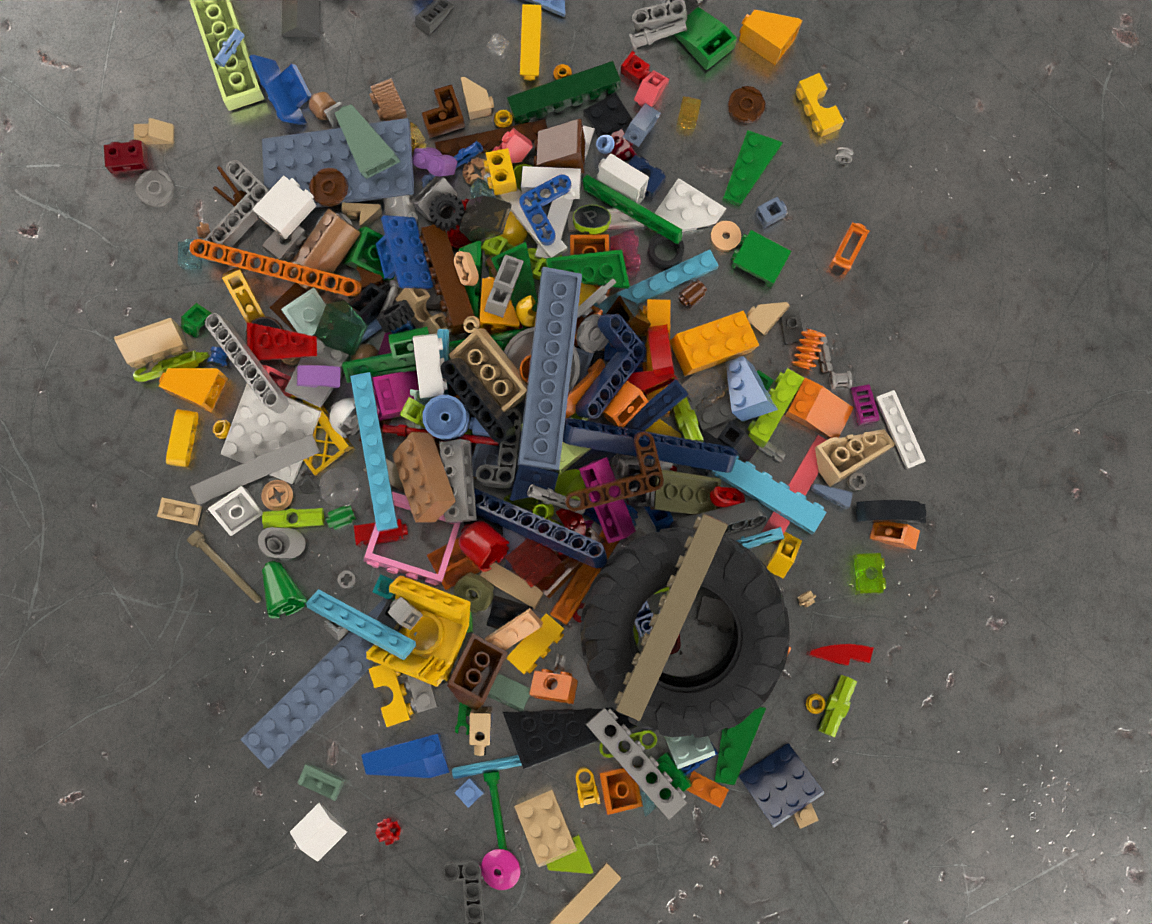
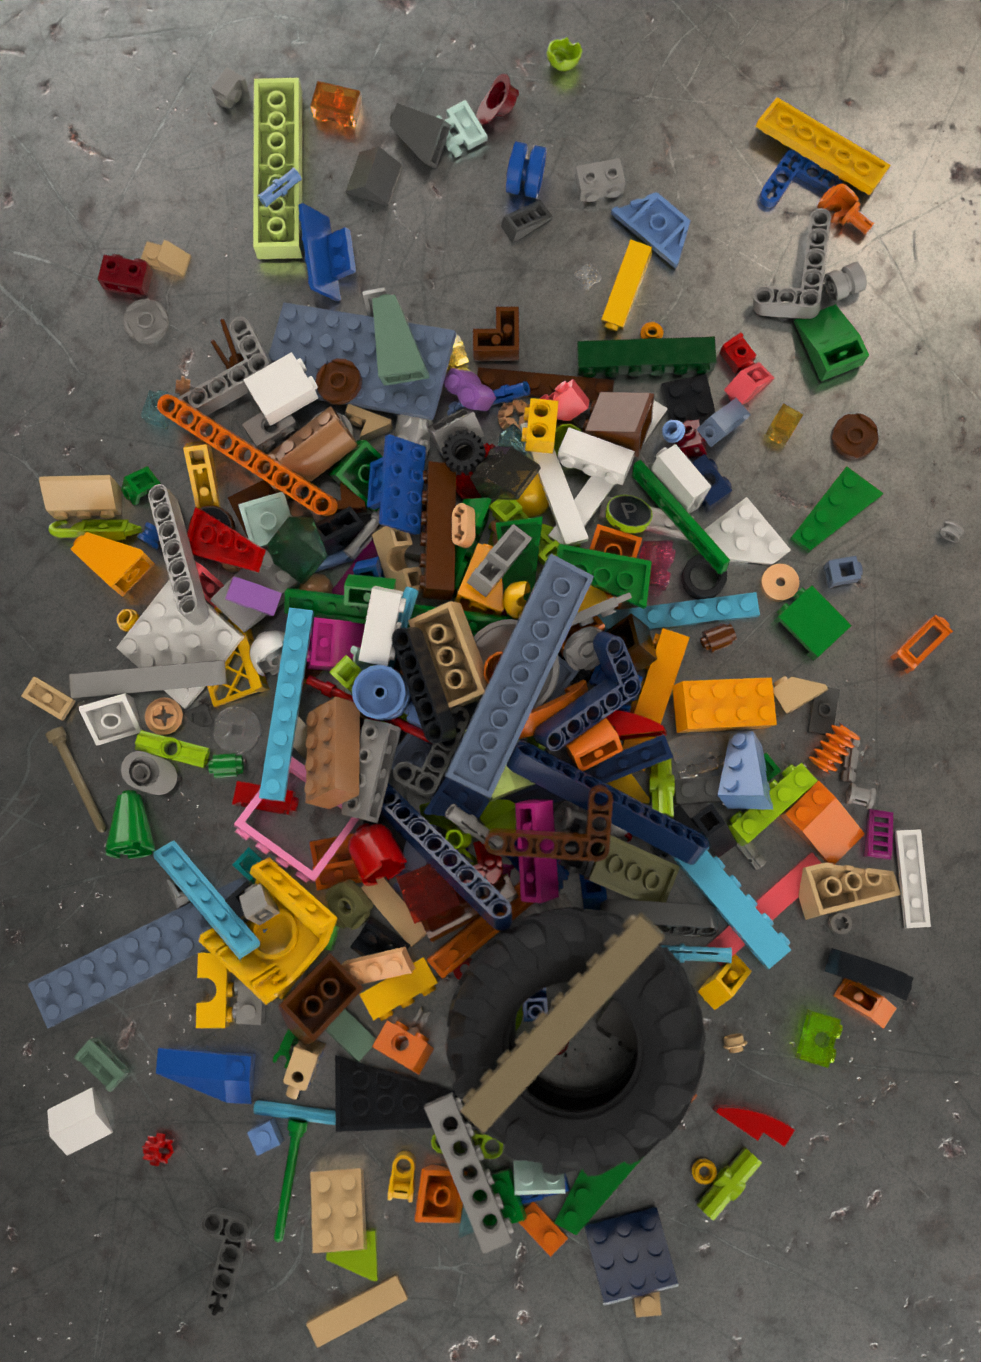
camera: 25 degrees right, 0 degrees up
yellow beam [166,409,199,467] -> none
medium nougat head [309,92,336,121] -> none
light grey bush [337,571,356,589] -> none
medium nougat brick [369,78,407,121] -> none
black tyre [376,300,415,333] -> none
tan slope [461,77,494,120] -> none
tan pin [464,316,480,333] -> none
dark pink dish [481,849,521,890] -> none
yellow plate [494,110,513,128] -> none
blue beam [519,174,572,246] -> none
light grey pin [629,18,687,51] -> none
red slope [648,324,674,377] -> none
red plate [710,486,745,507] -> none
light orange slope [739,9,803,65] -> none
yellow arch [796,73,844,138] -> none
sand blue slope [810,484,853,509] -> none

